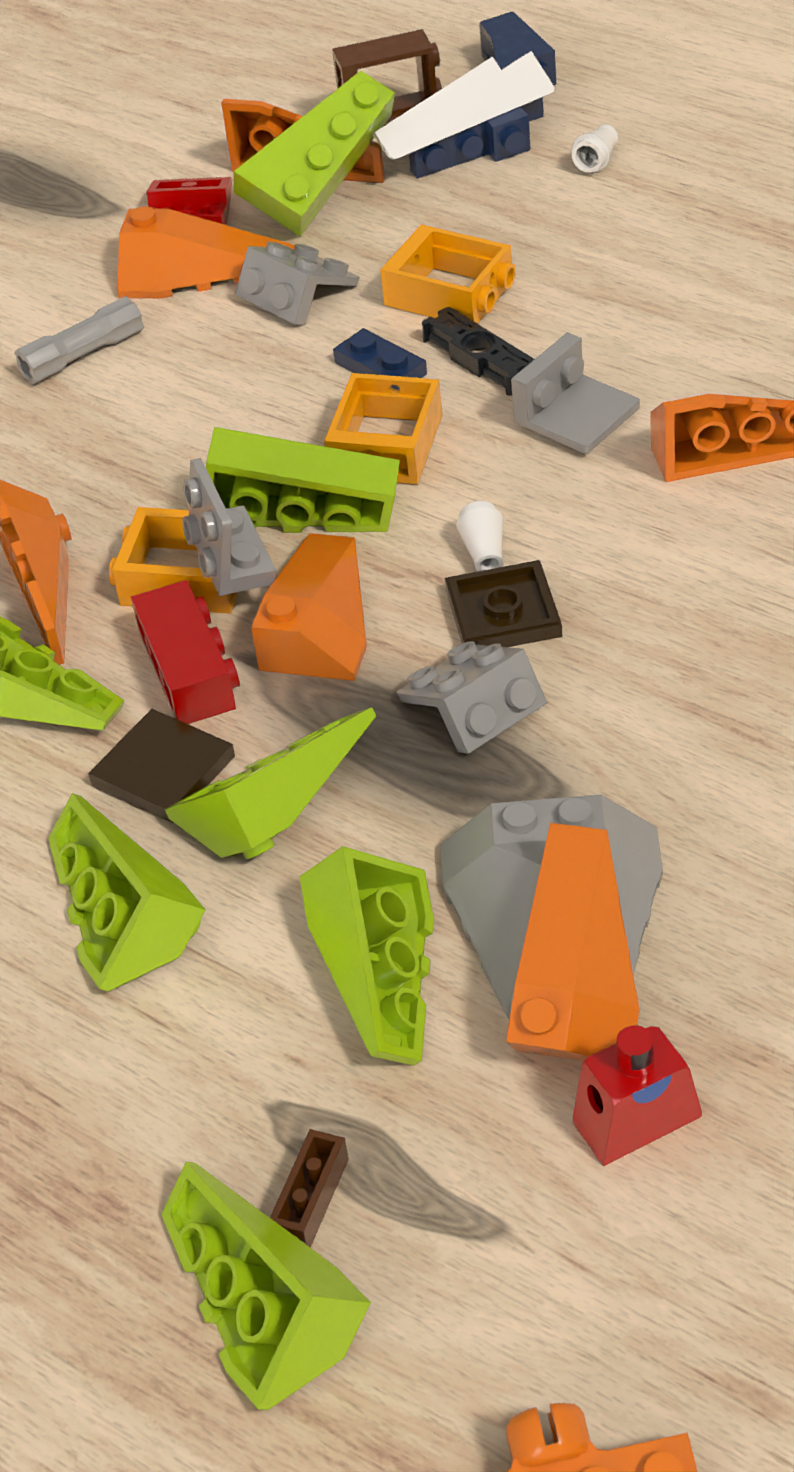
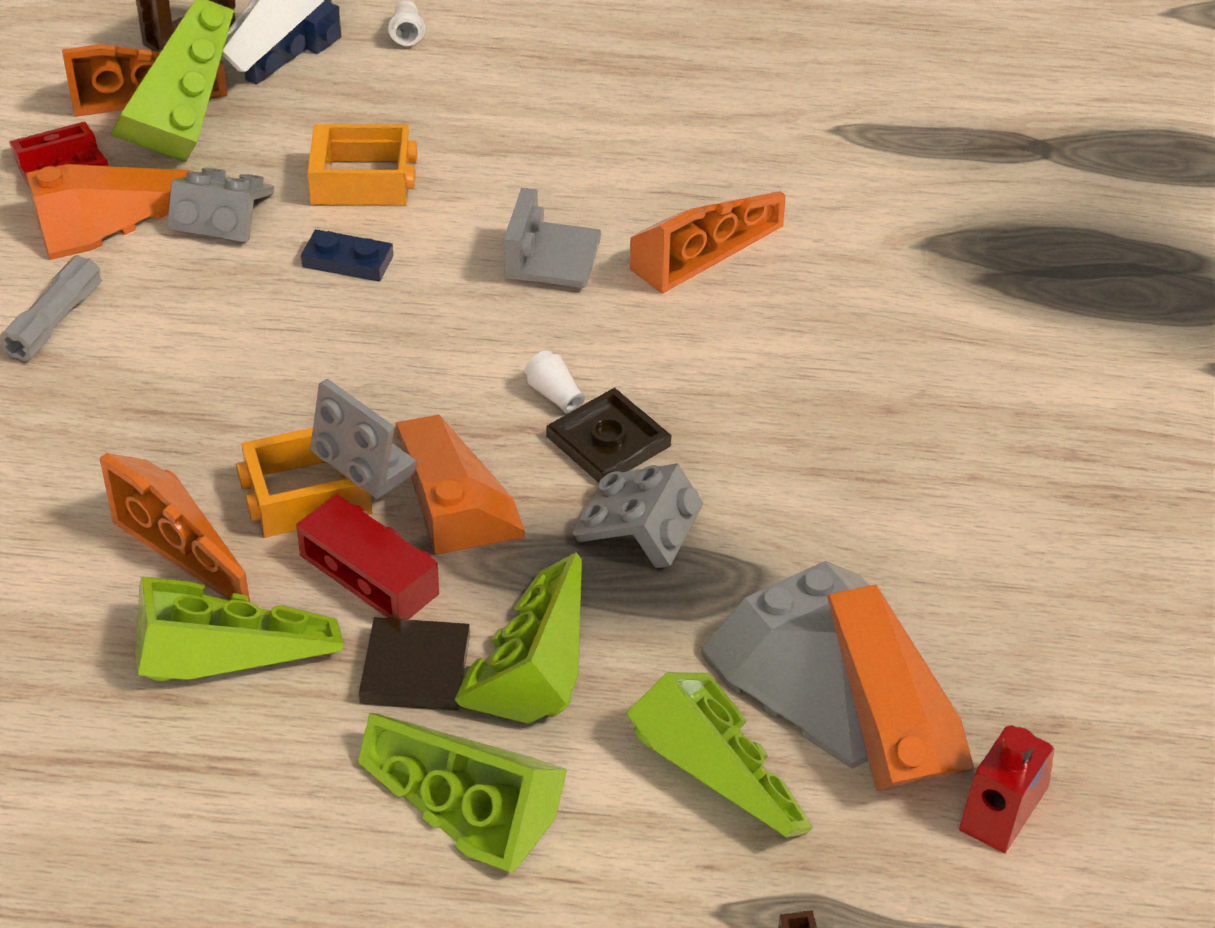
camera: 35 degrees left, 0 degrees up
lime wedge [205,427,400,533] -> none
light orange window [324,373,443,485] -> none
black piece [422,307,534,396] -> none

